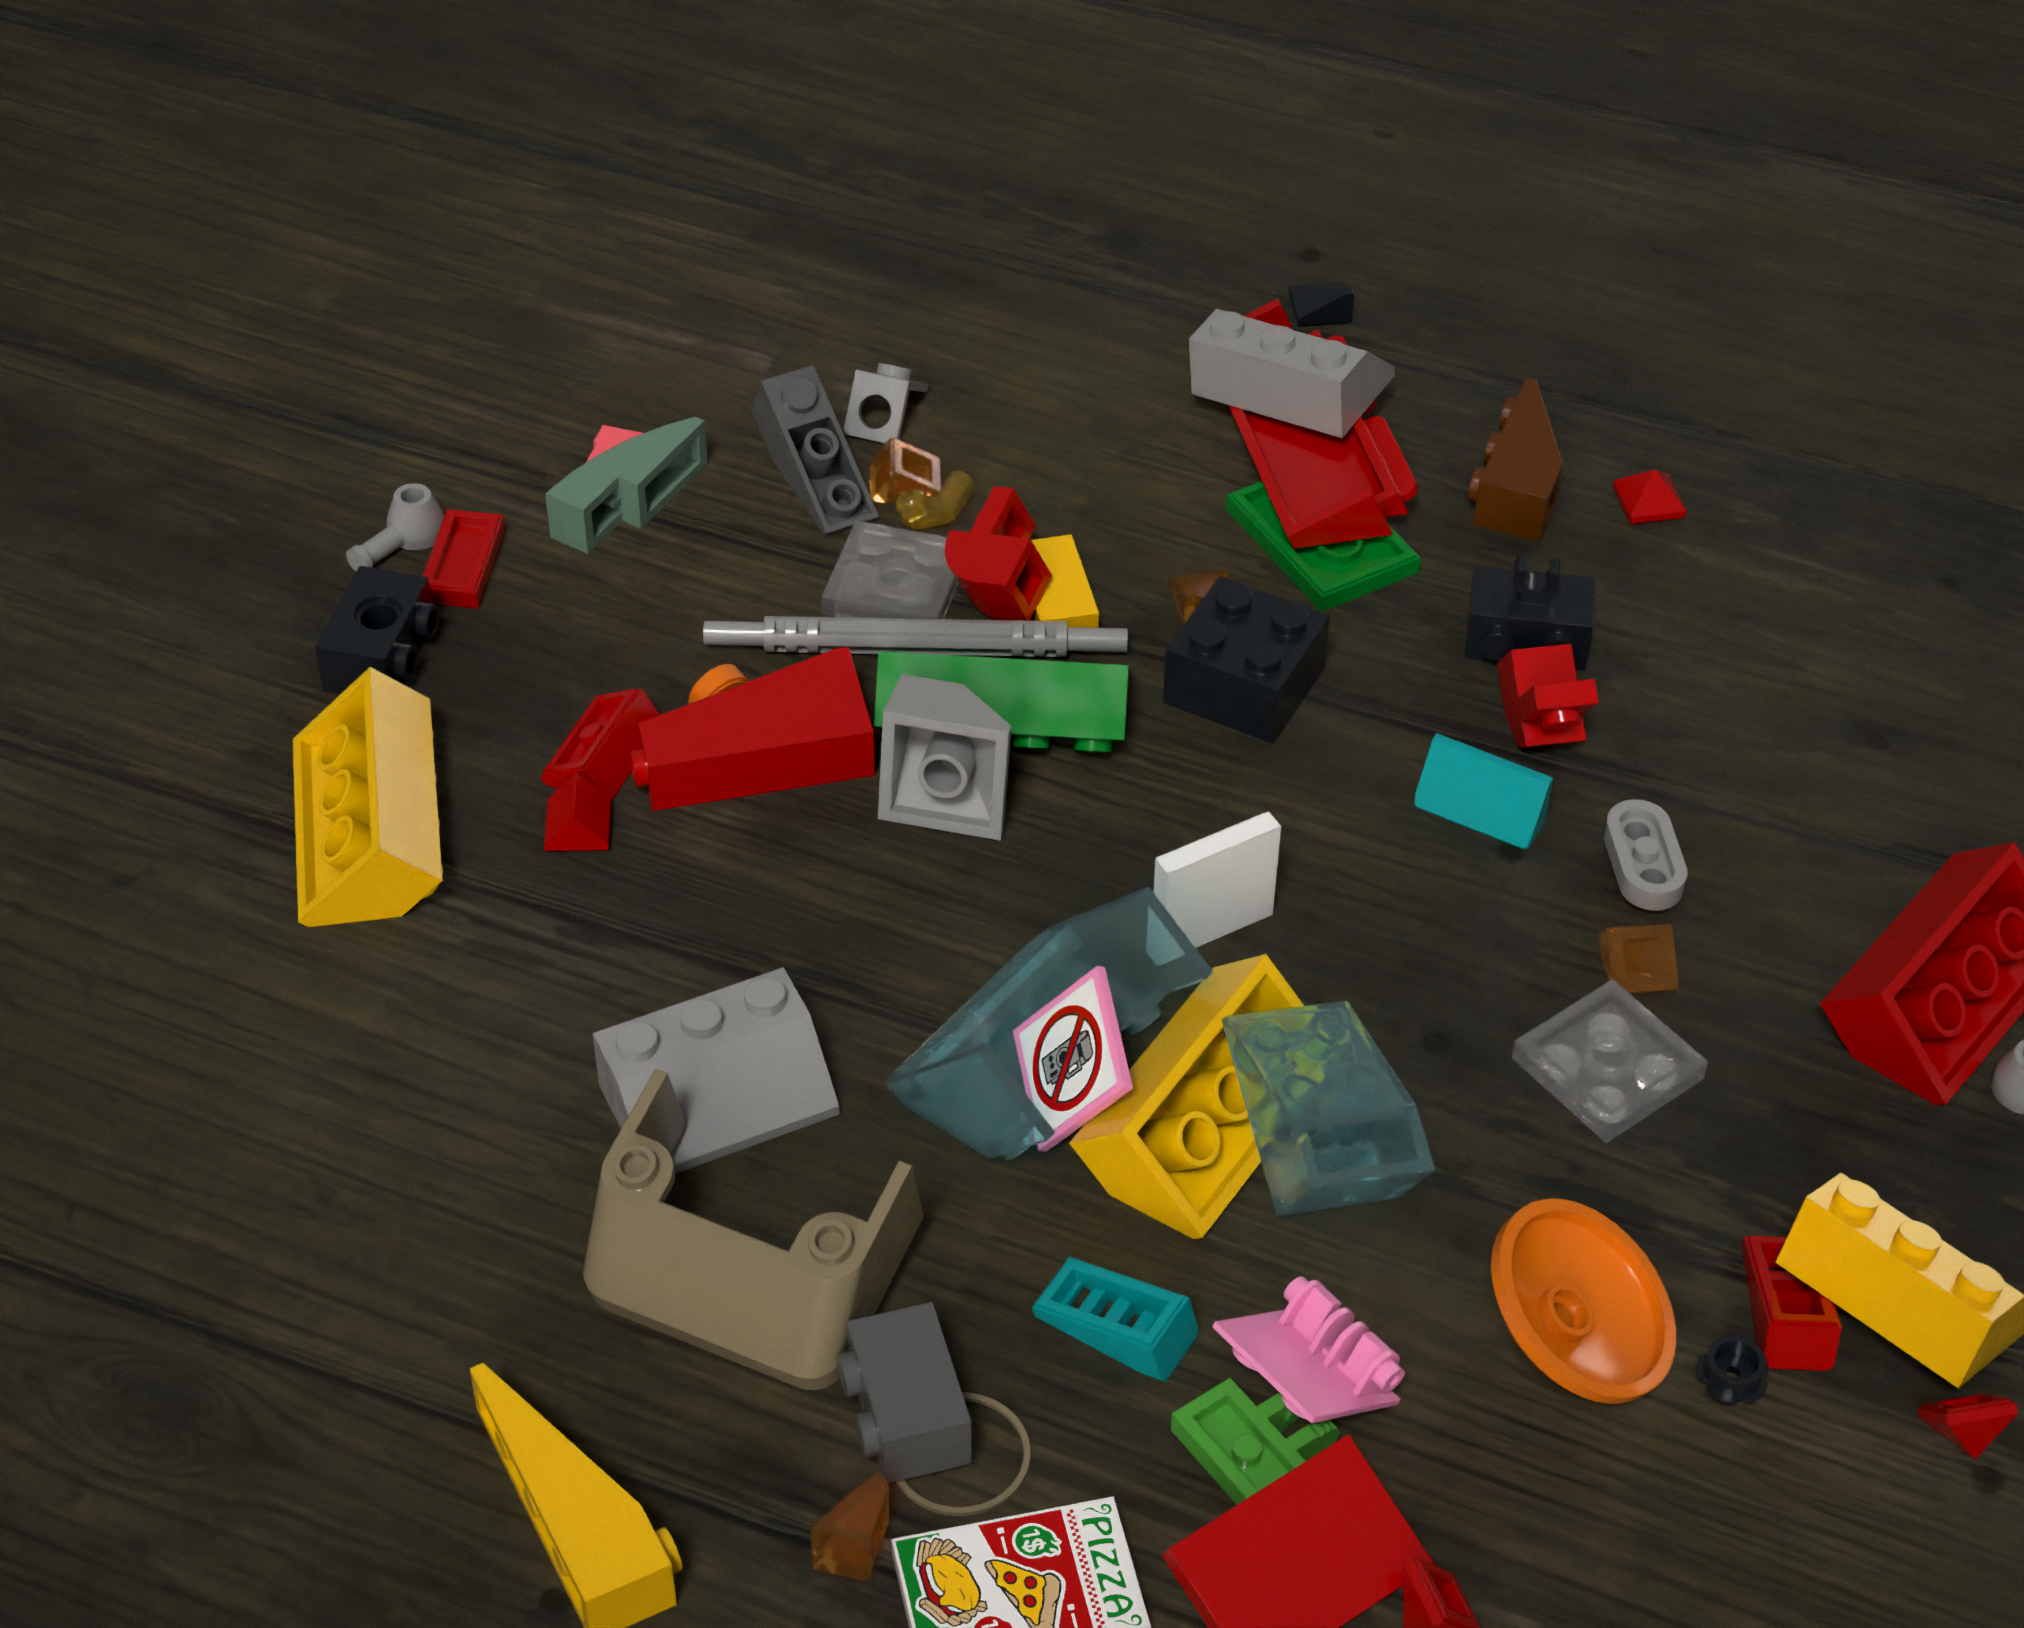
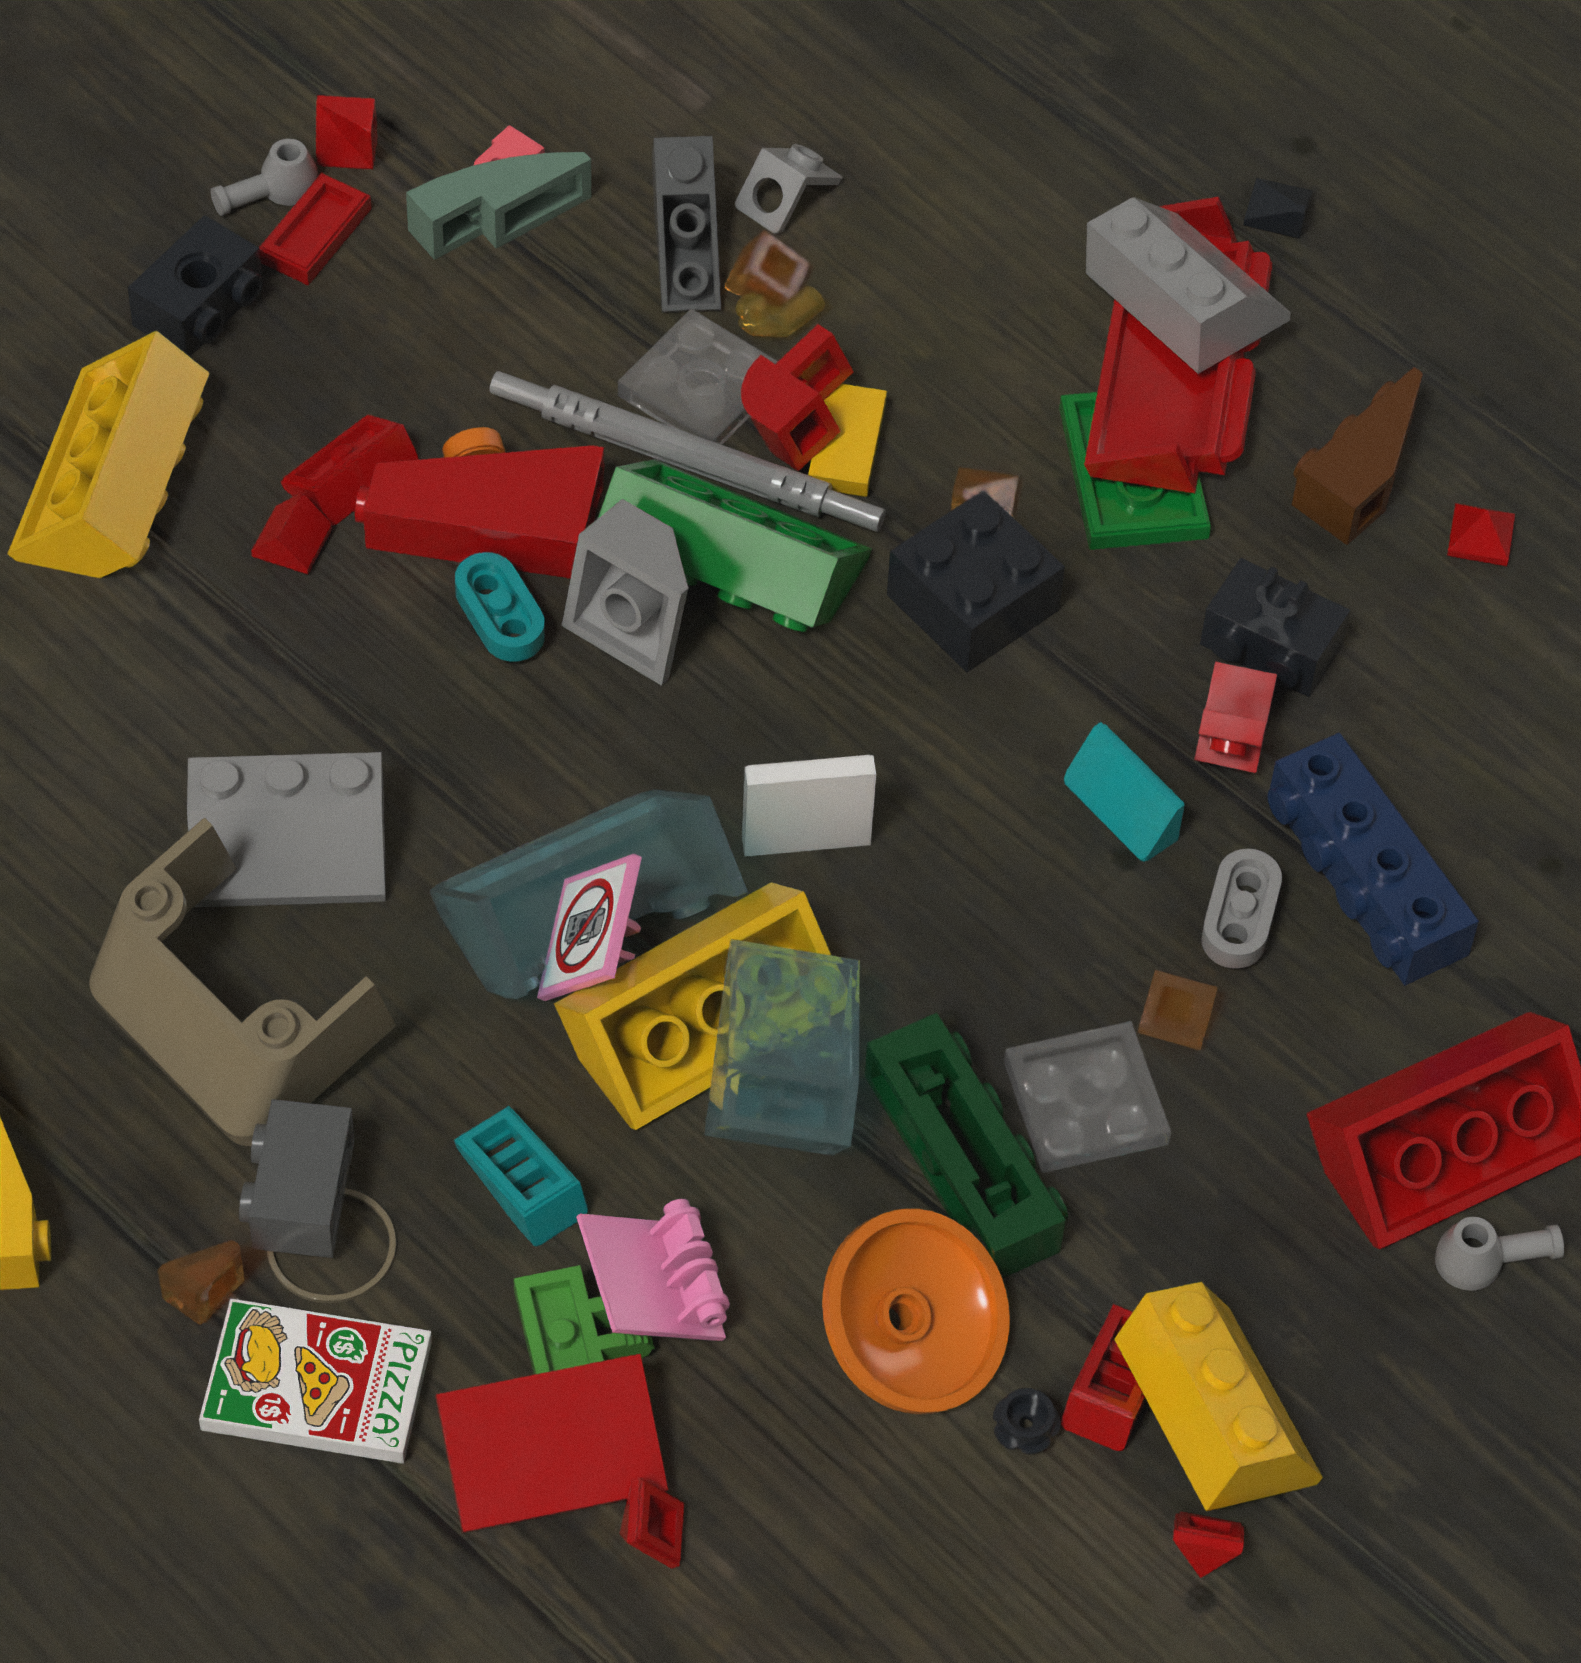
camera: 20 degrees right, 10 degrees up
none -> red slope [316,95,378,170]
none -> teal plate [455,552,545,662]
none -> dark green brick [864,1013,1068,1278]
none -> dark blue brick [1267,732,1479,986]

